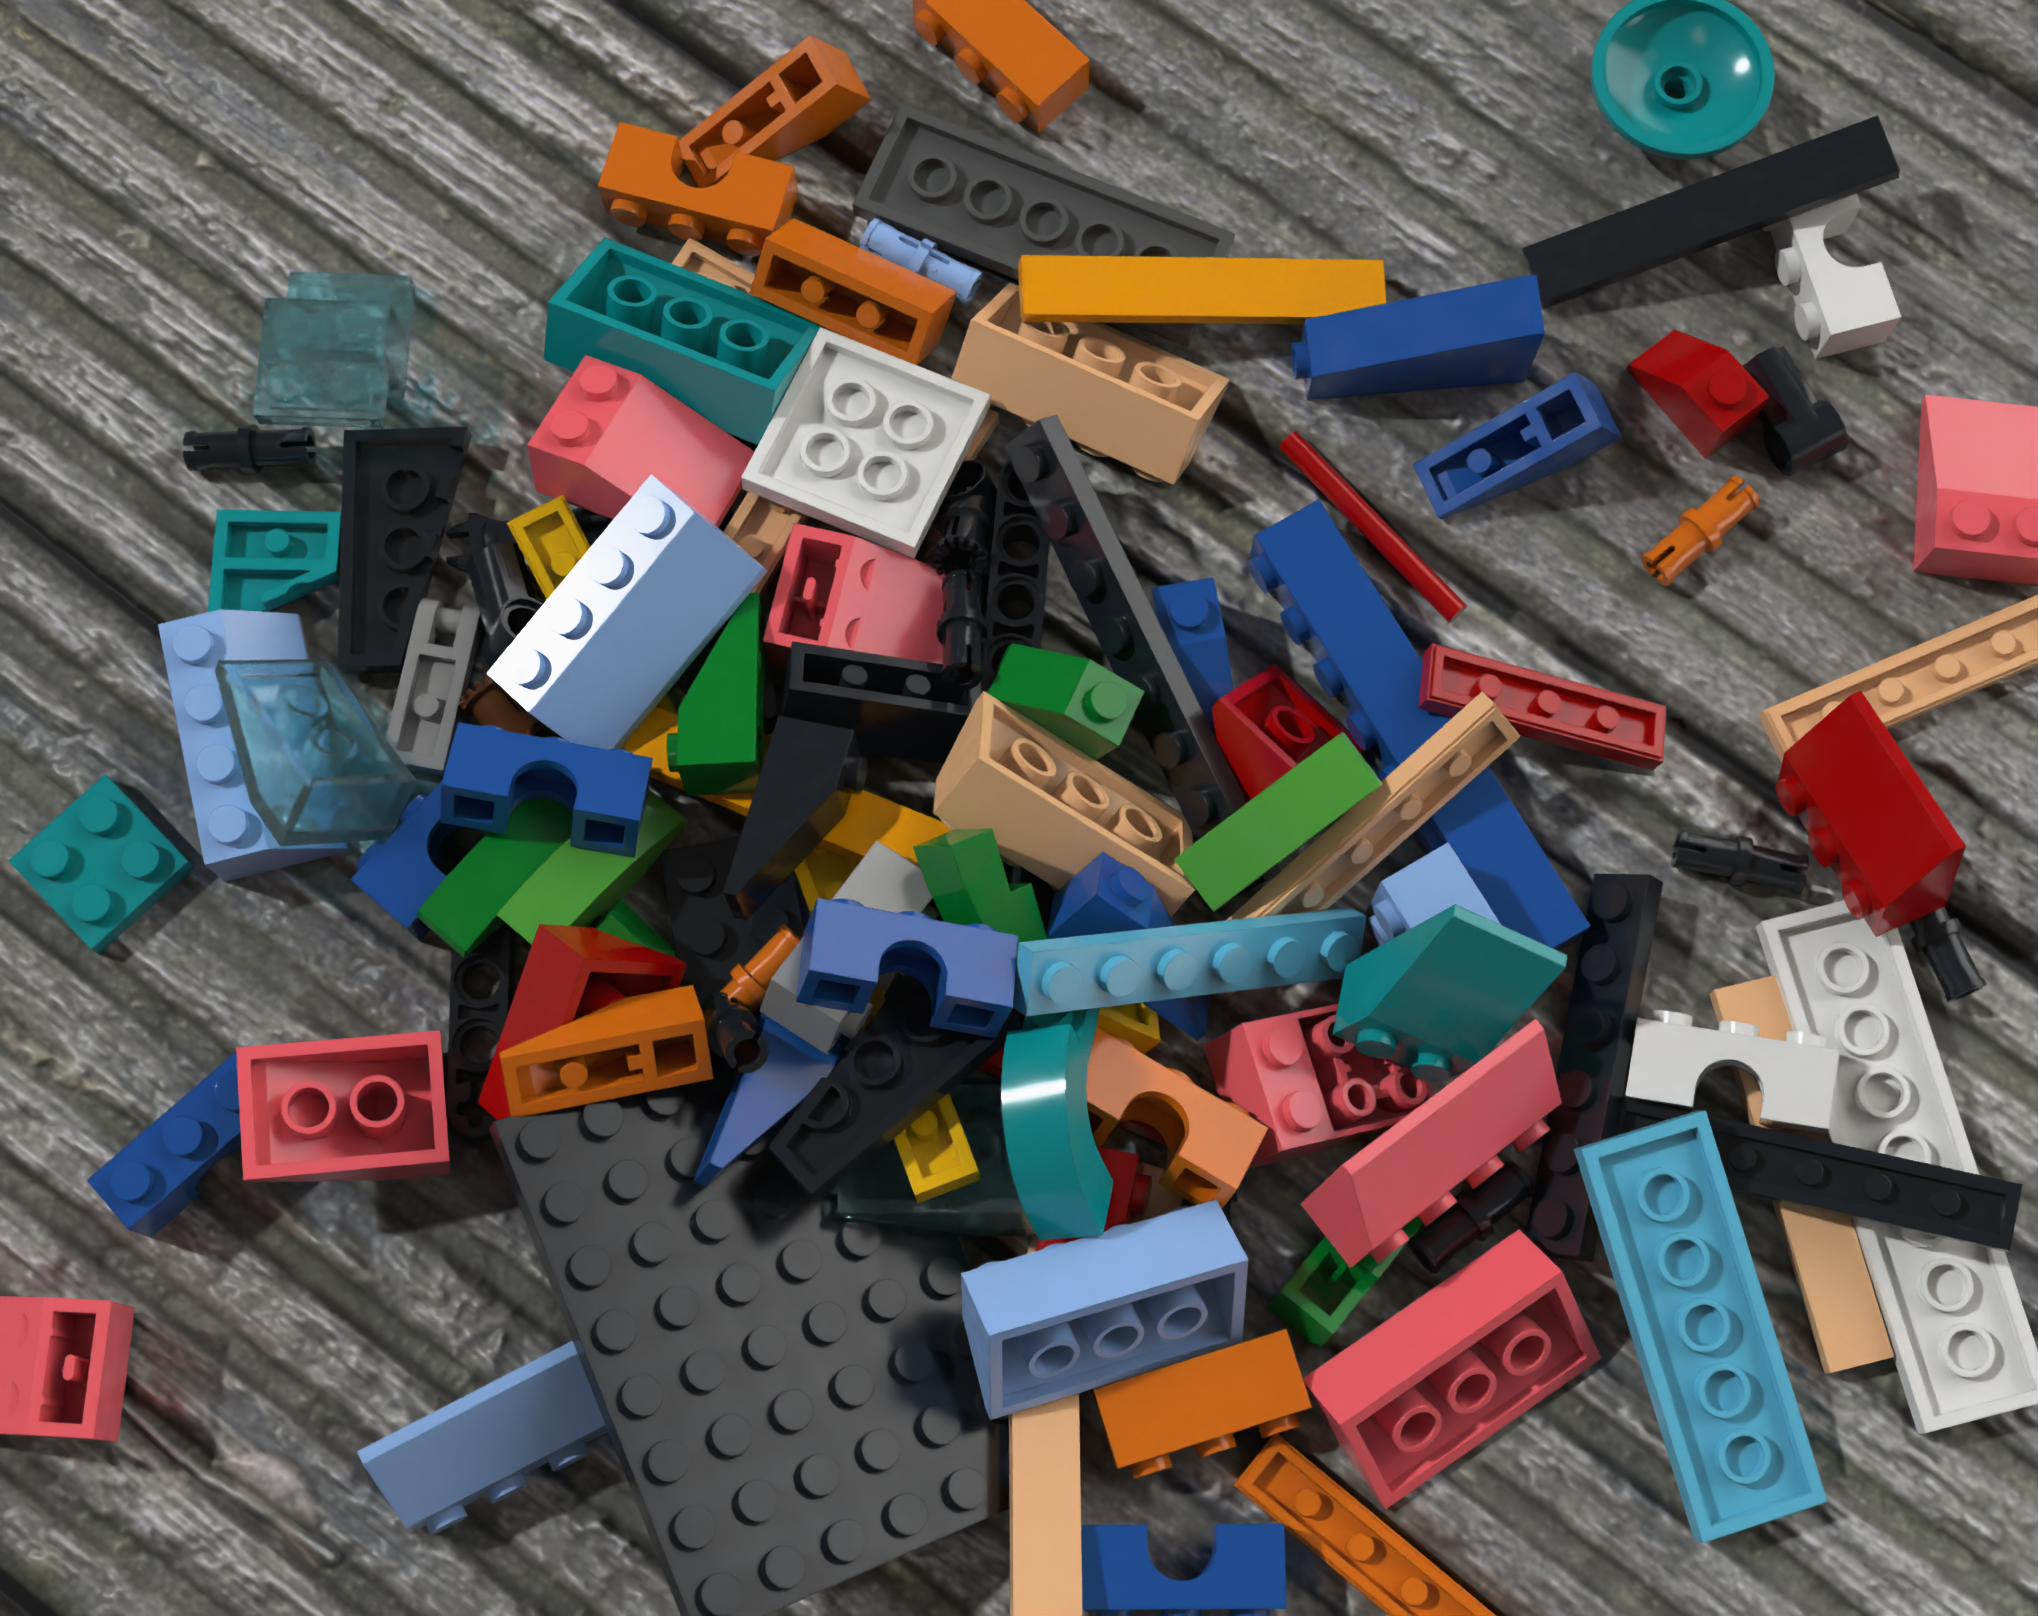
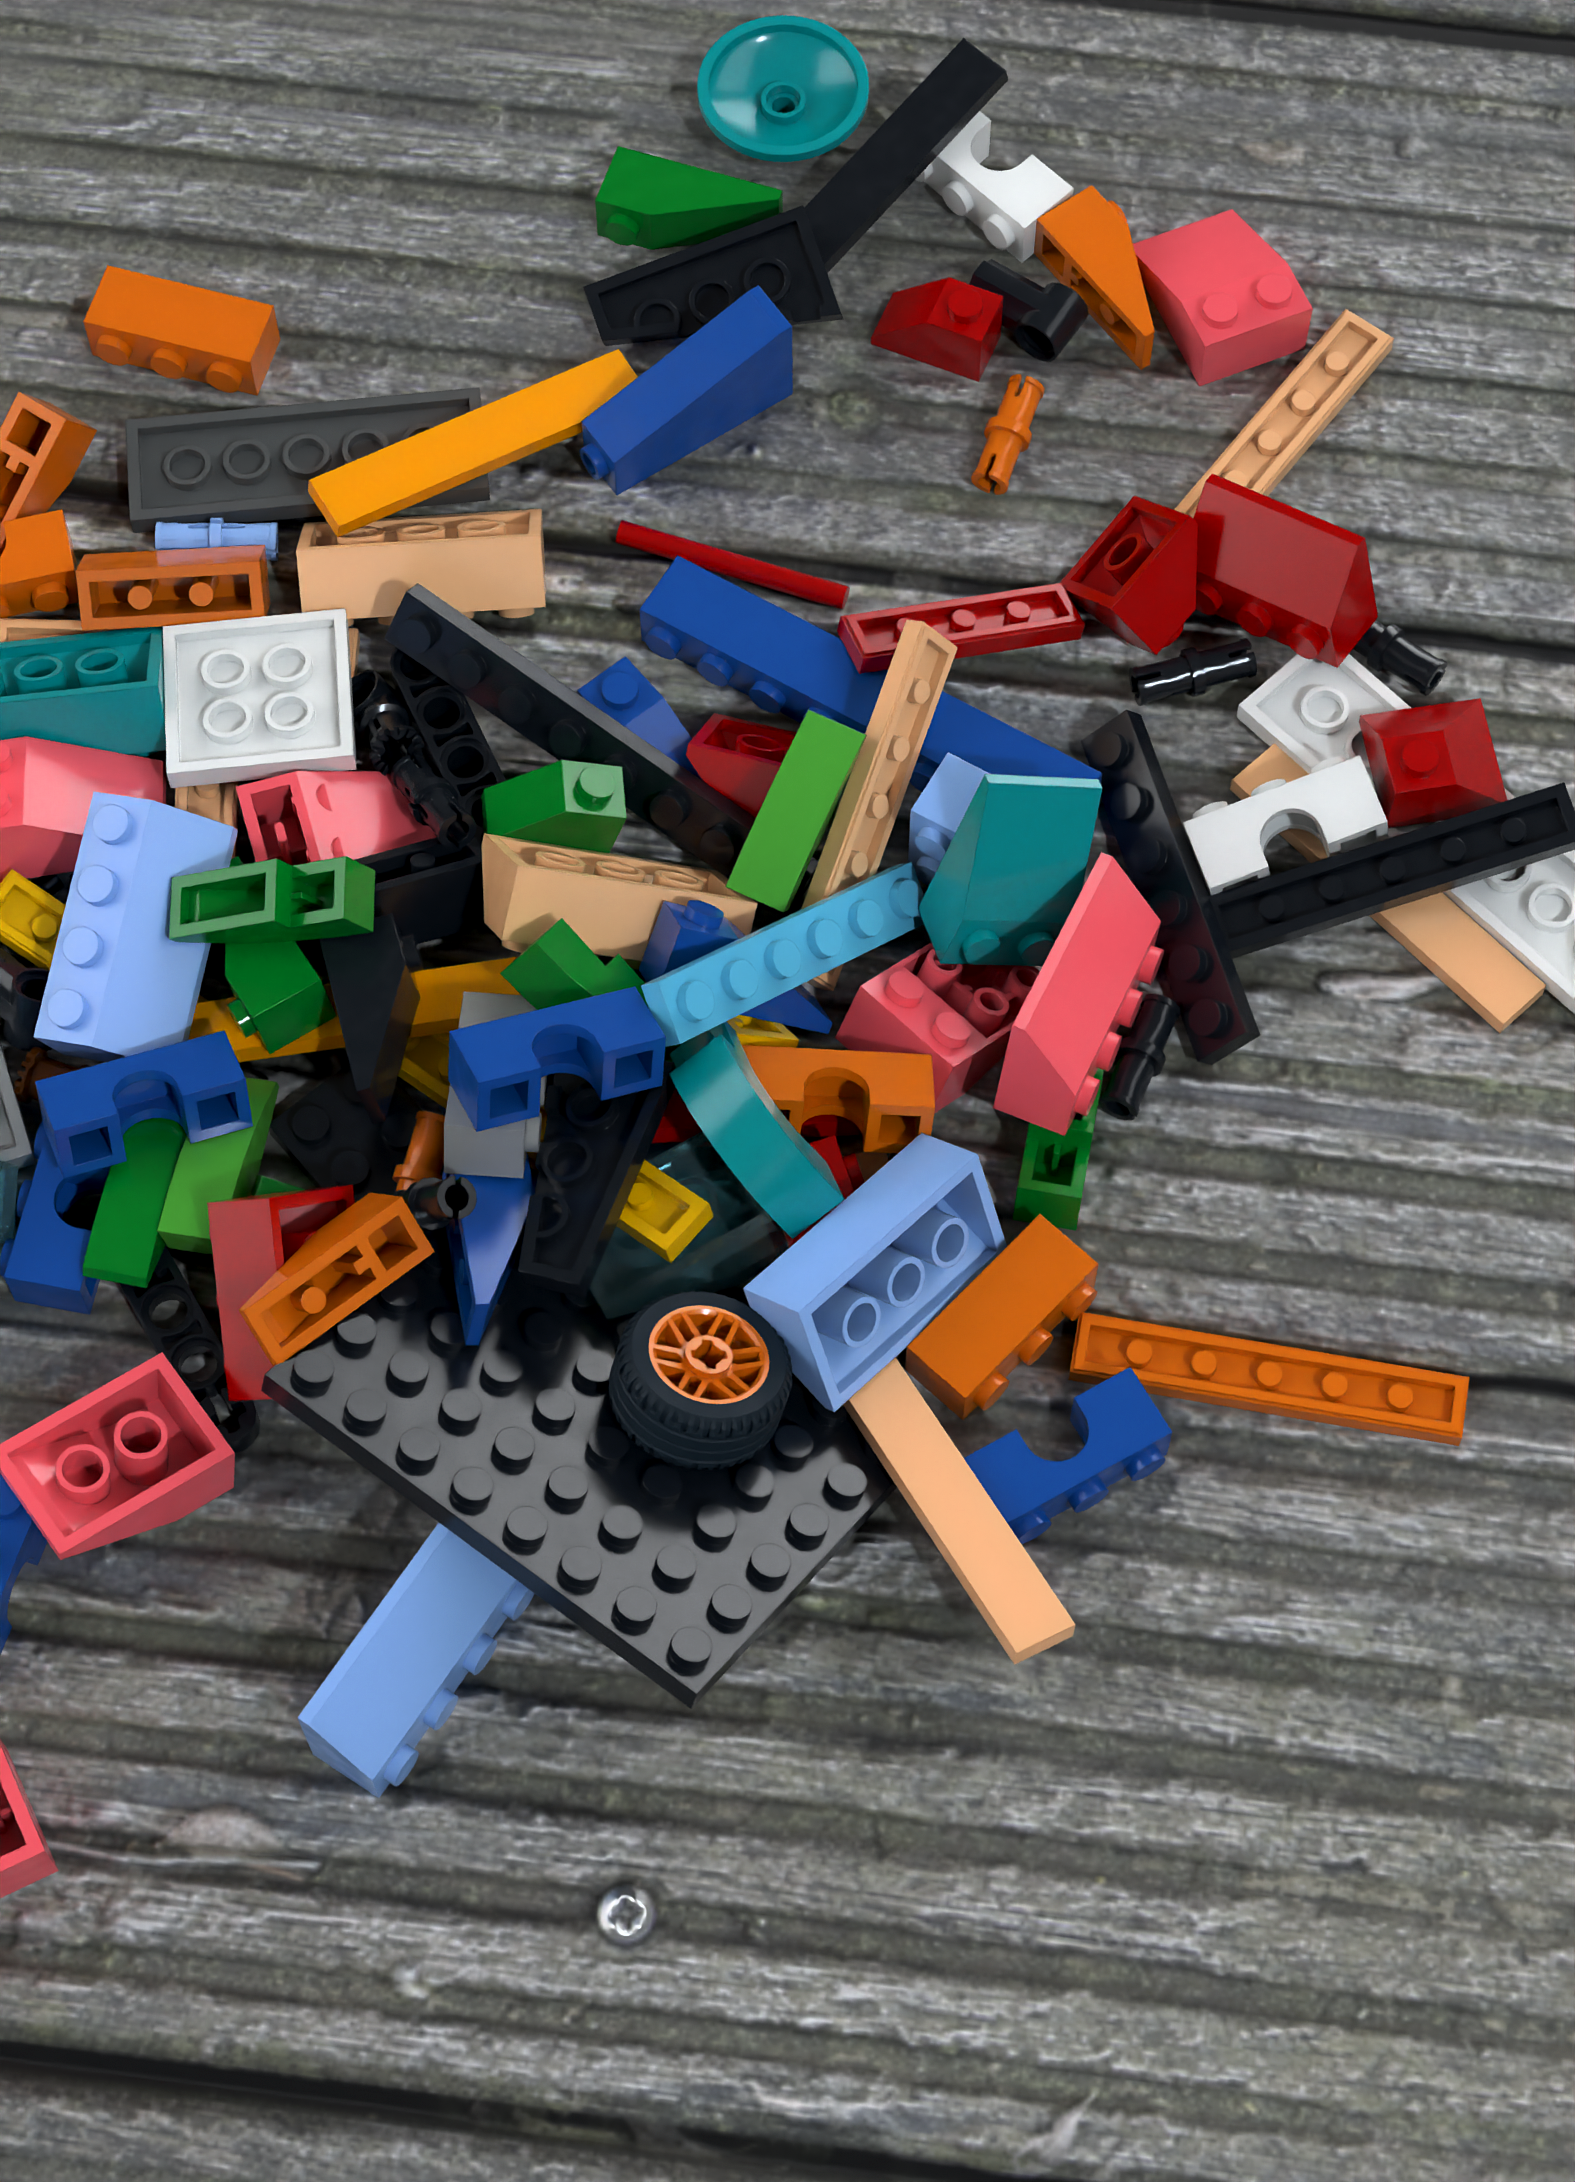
camera: 30 degrees left, 10 degrees down
coral slope [1303,1230,1602,1510] -> none
blue slope [1413,372,1622,519] -> none
medium azure plate [1574,1110,1828,1543] -> none
none -> green slope [169,856,375,943]
none -> black wing [583,205,844,346]
none -> green slope [595,146,783,250]
none -> black wheel [609,1291,792,1470]
none -> orange slope [1034,185,1155,370]
none -> red slope [1060,496,1198,655]
none -> red slope [1359,698,1507,828]

